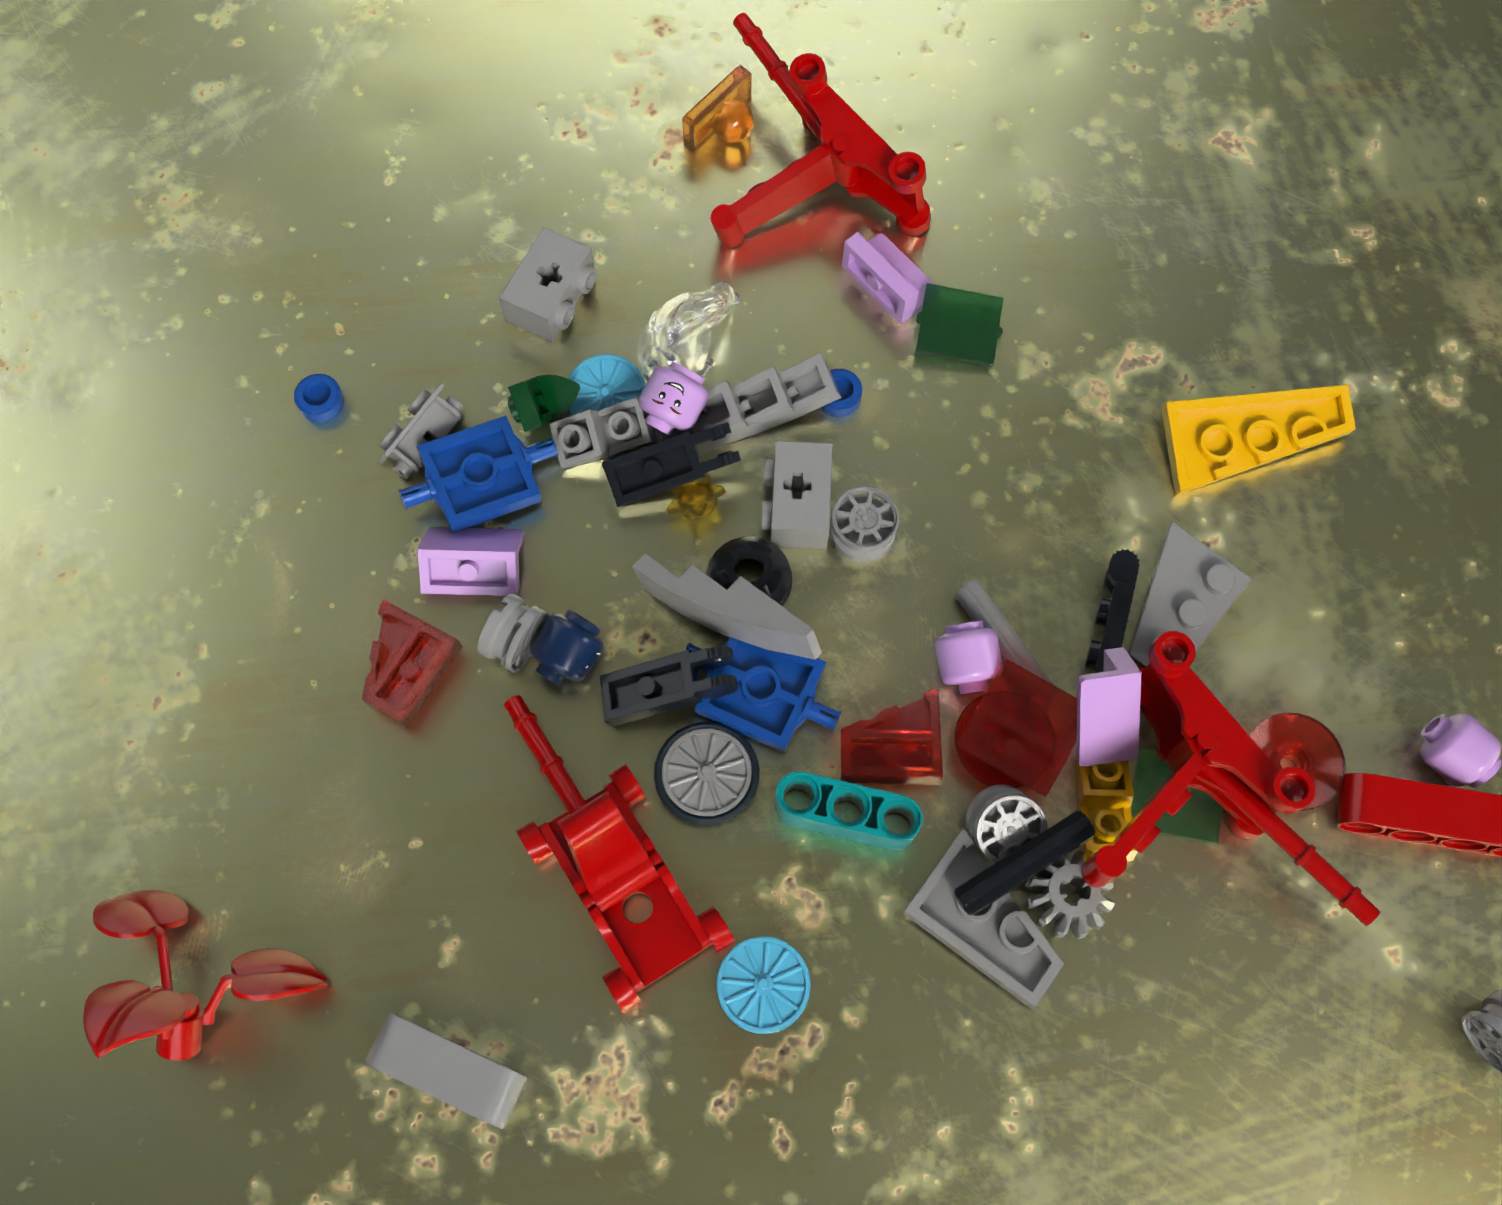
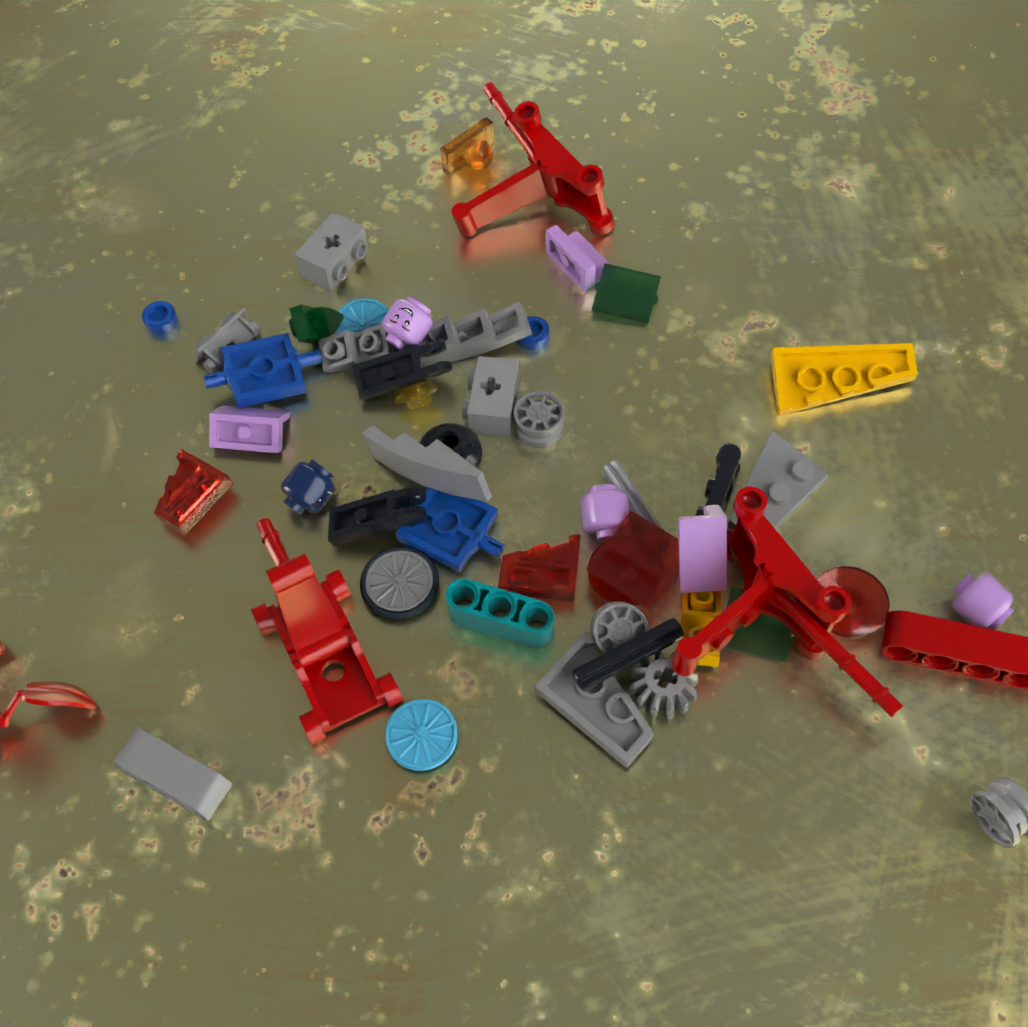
camera: 10 degrees right, 10 degrees down
light grey wheel [477,593,549,673] -> none
clear piece [636,280,740,382] -> none

